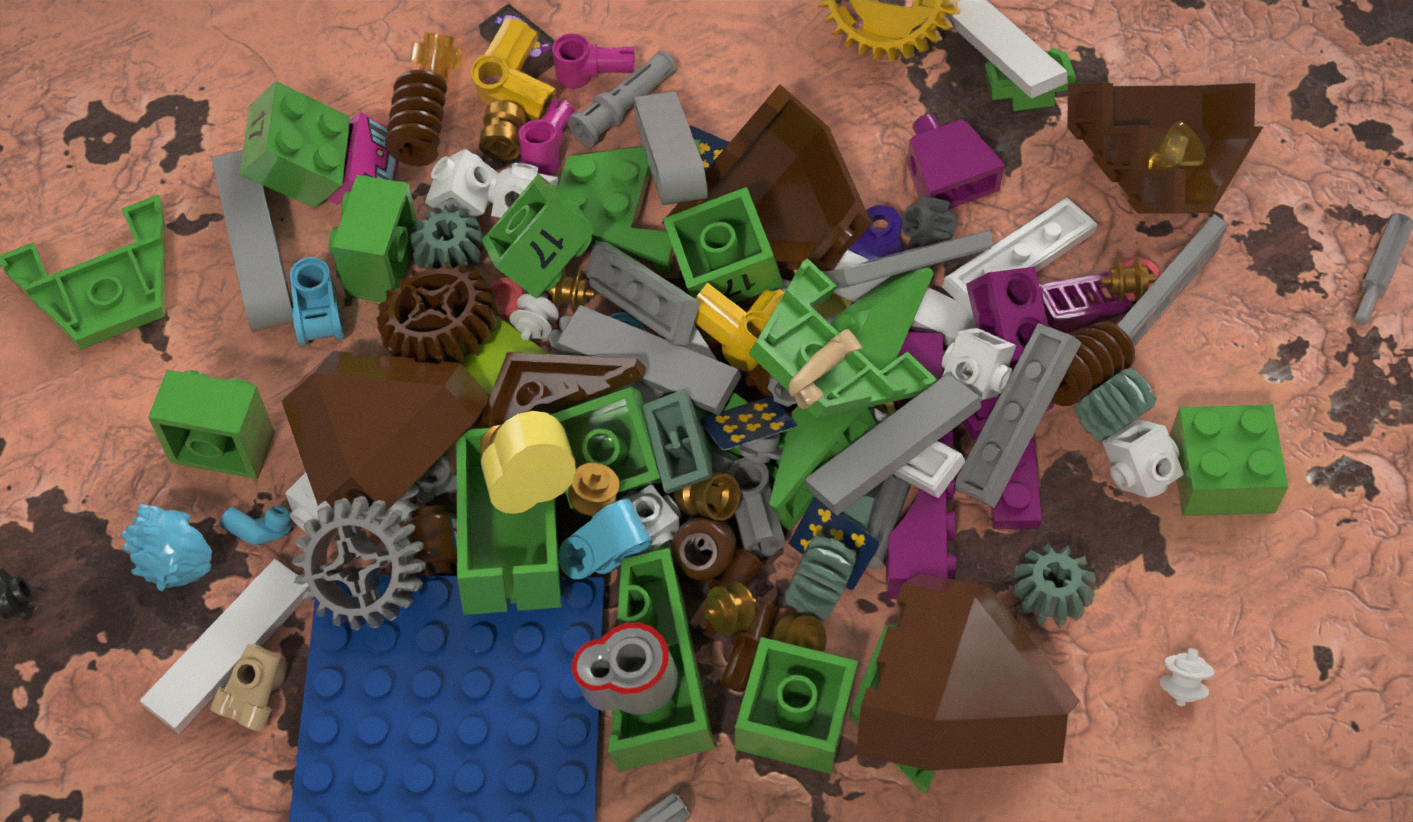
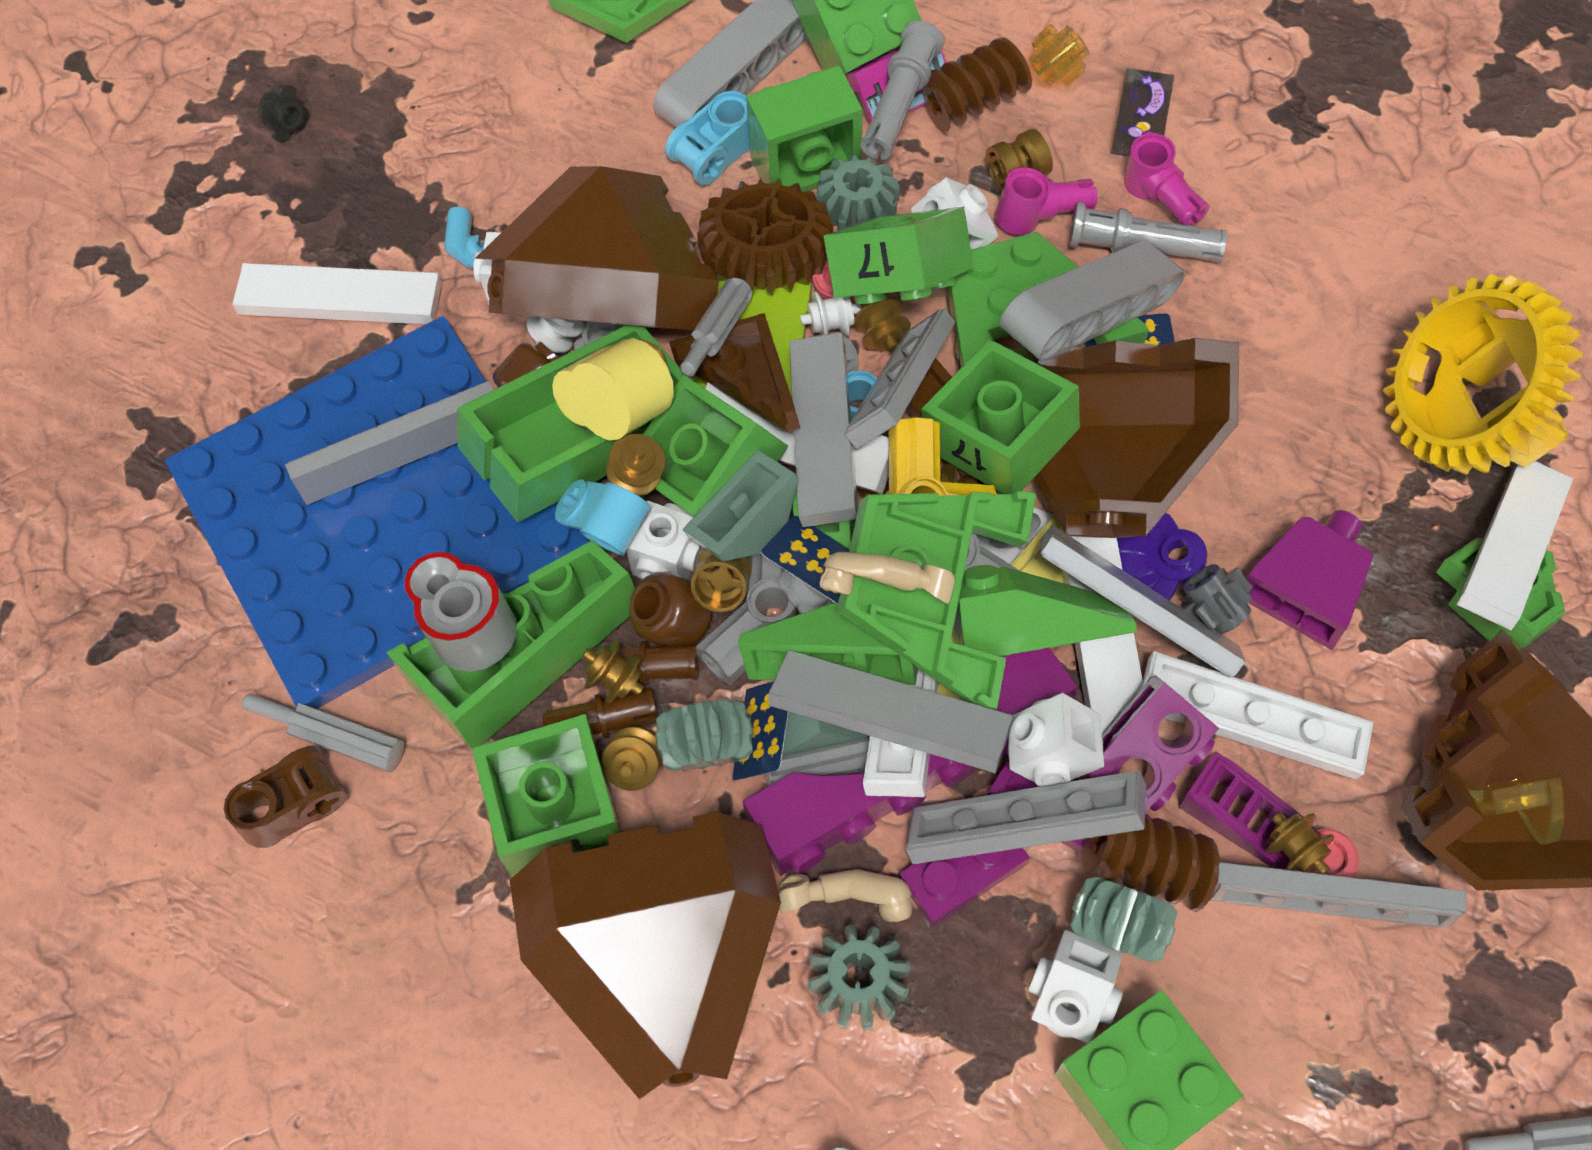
camera: 60 degrees right, 5 degrees up
medium azure hair [122,504,213,591] -> none
bright green brick [148,370,274,479] -> none
tan plate [210,644,285,731] -> none
light grey gear [291,496,426,630] -> none
white brick [425,149,498,217] -> none
yellow piece [471,18,556,120] -> none
none -> light grey tile [285,381,494,505]
none -> light grey axle [680,278,752,376]
none -> tan arm [779,869,912,922]
none -> light grey pin [860,20,944,160]

